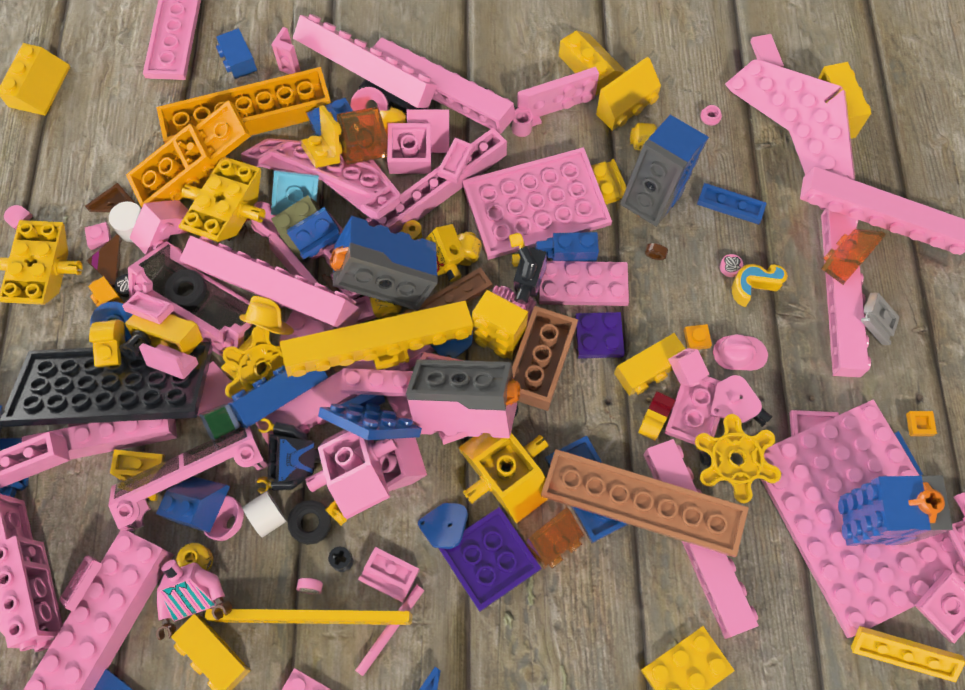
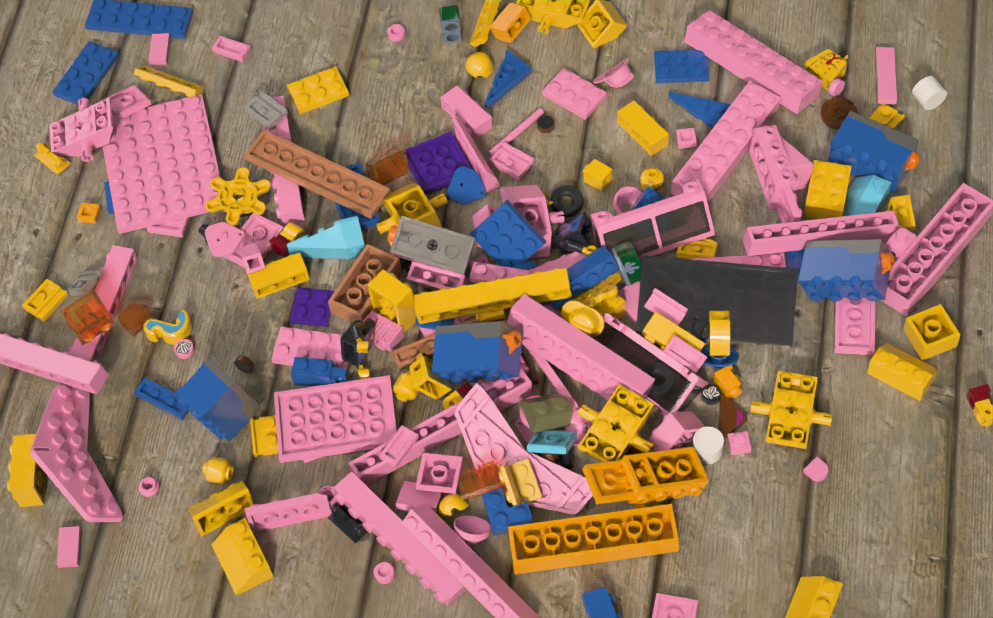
camera: 165 degrees left, 10 degrees down
bright pink tile [59,555,103,612] -> none
reddish brown tile [85,183,135,213] -> none
bright pink torso [156,560,232,640] -> none
yellow tile [205,609,413,625] -> none
white piece [242,491,287,538] -> none
bright pink panel [271,27,301,74] -> none
blue bracket [287,207,341,259] -> none
bright pink tile [296,578,323,594] -> none
black bush [328,546,354,573] -> none
light orange plate [684,324,712,350] -> none
bright pink piece [713,334,768,371] -> none
blue piece [838,475,953,546] -> none
none -> yellow plate [22,279,69,322]
none -> clear orange brick [117,302,149,337]
none -> light grey plate [244,91,288,130]
none -> medium azure wedge [287,216,365,259]
none -> bright pink tile [374,562,395,584]
none -> bright pink brick [440,86,493,140]
none -> bright pink slope [452,118,500,193]
none -> black tile [537,115,555,133]
none -> yellow brick [583,159,613,192]
none -> bright pink plate [676,128,697,149]

